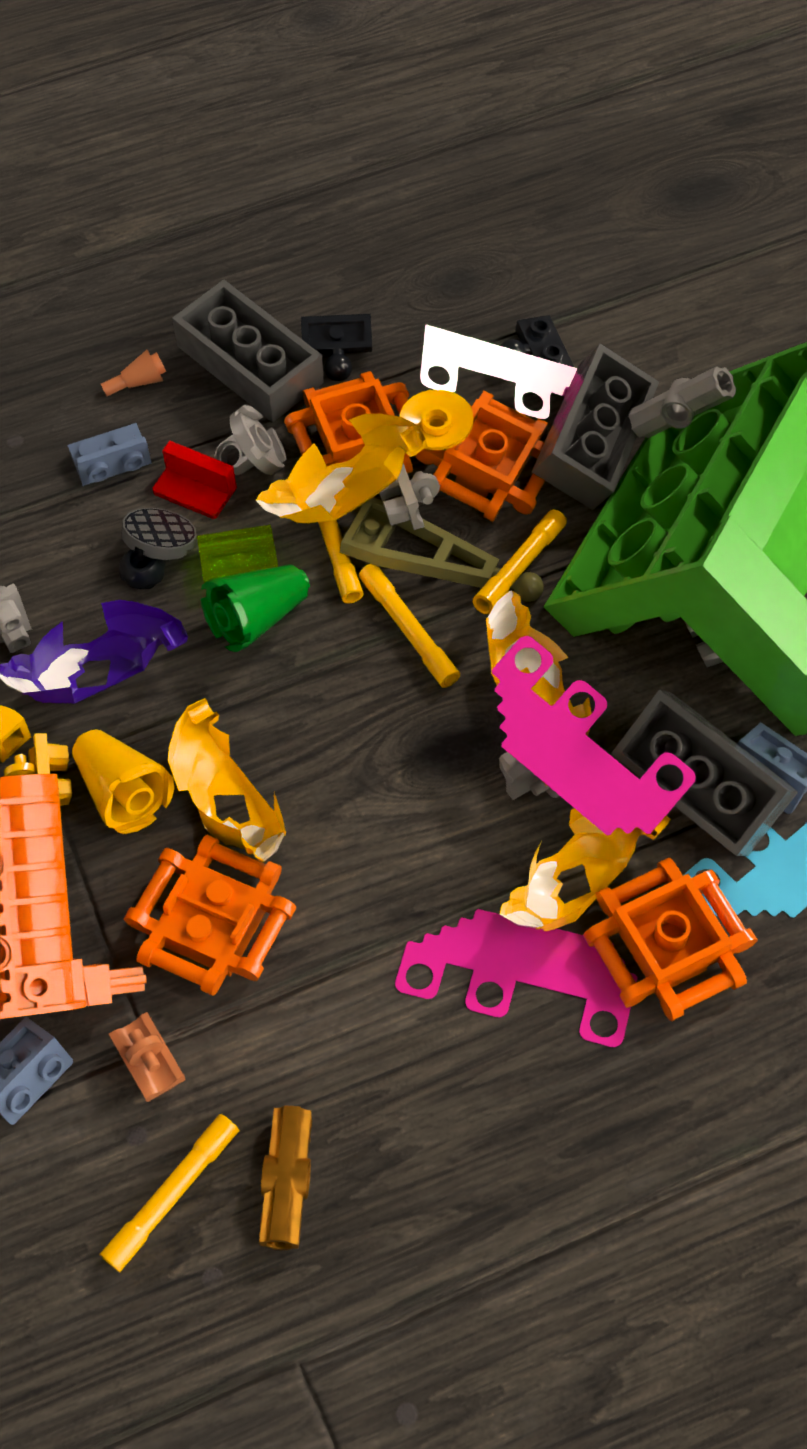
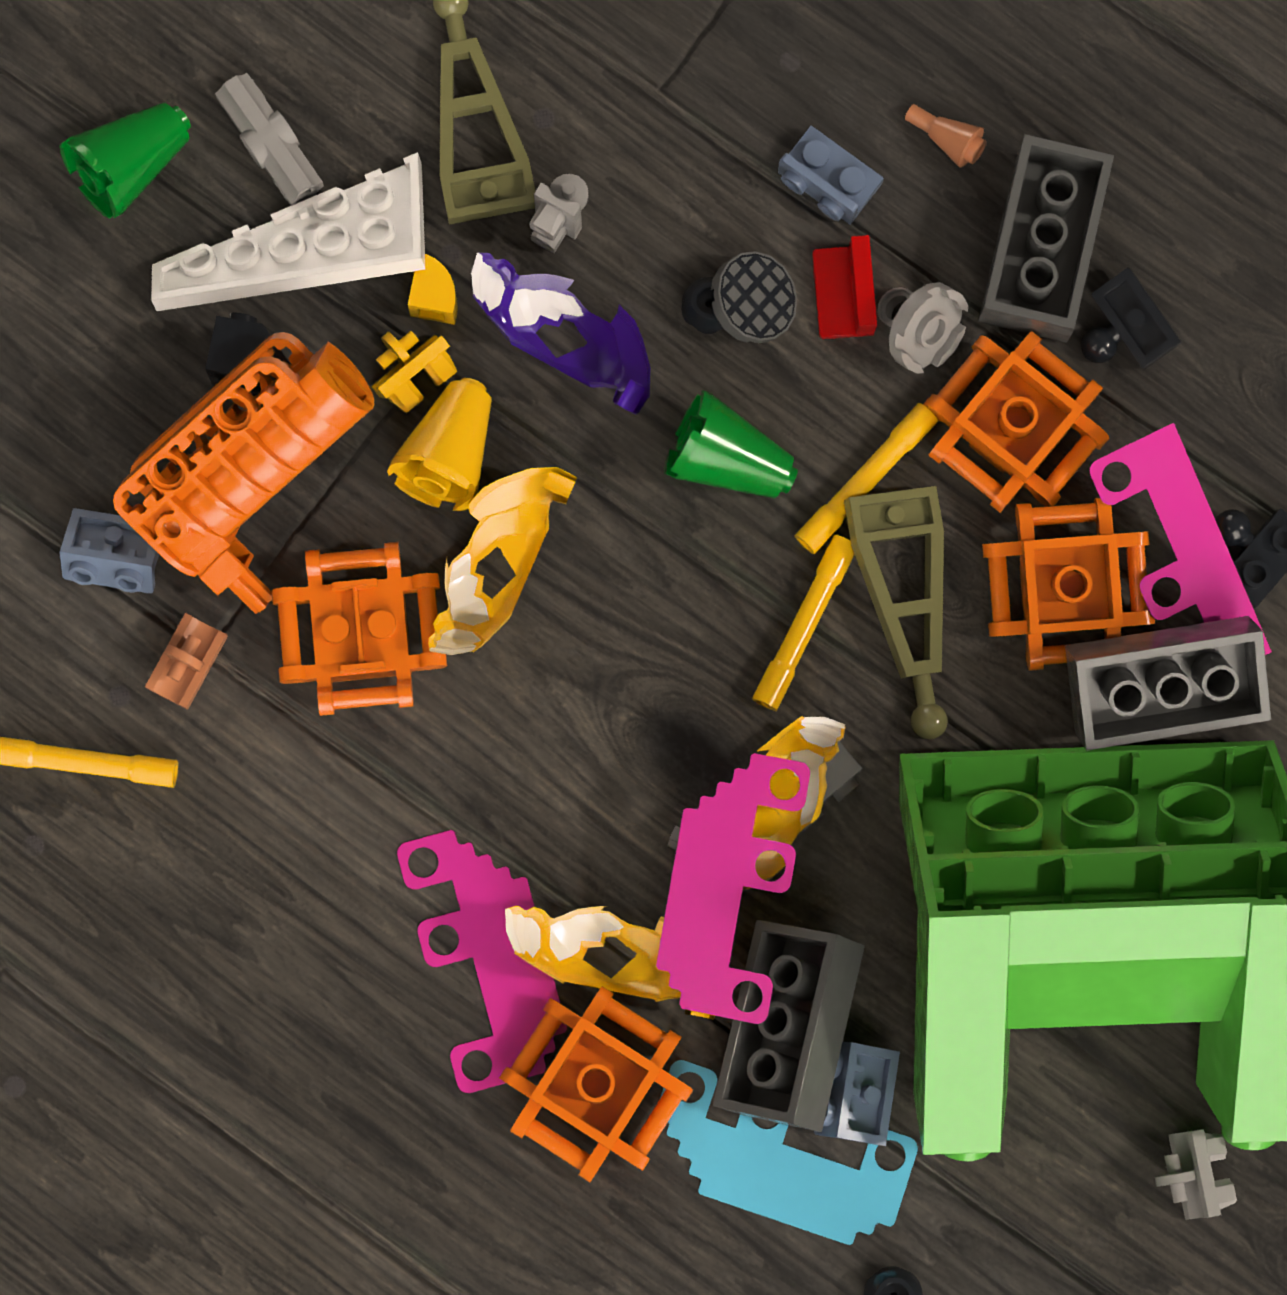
camera: 55 degrees right, 20 degrees up
clear neon green plate [197,524,278,583] -> none
yellow animal [256,414,428,523] -> none
pearl gold piece [259,1105,312,1250] -> none
light grey hips [379,463,440,530] -> none
yellow dish [400,389,473,450] -> none
yellow piece [473,509,567,614] -> none
light grey piece [628,366,736,438] -> none

